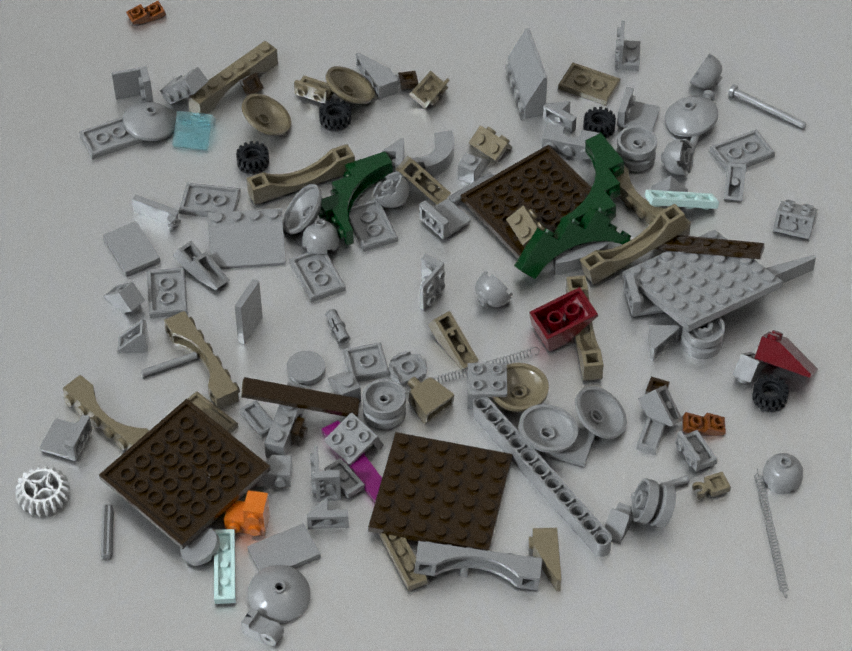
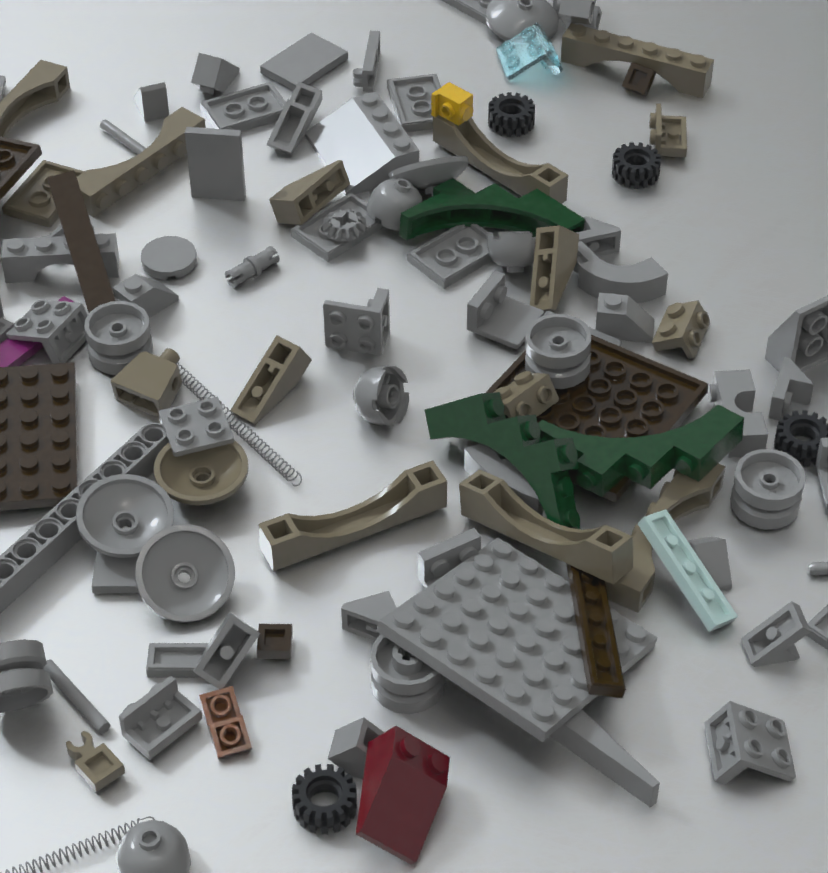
camera: 70 degrees right, 5 degrees down
dark tan dish [241,93,291,136] -> none
dark brown plate [291,417,308,445] -> none
dark tan dish [325,66,375,104] -> none
light grey tile [343,342,389,382] -> none
light grey slope [356,53,400,99] -> none
light grey tile [388,351,427,386] -> none
dark brown plate [398,71,418,90] -> none
dark tan bracket [409,71,450,109] -> none
dark red slope [529,287,598,352] -> none
light grey cylinder [661,139,693,176] -> none
none -> dark tan slope [269,160,350,225]
none -> light grey gear [323,208,367,242]
none -> yellow brick [431,82,473,126]
none -> light grey wheel [525,314,591,389]

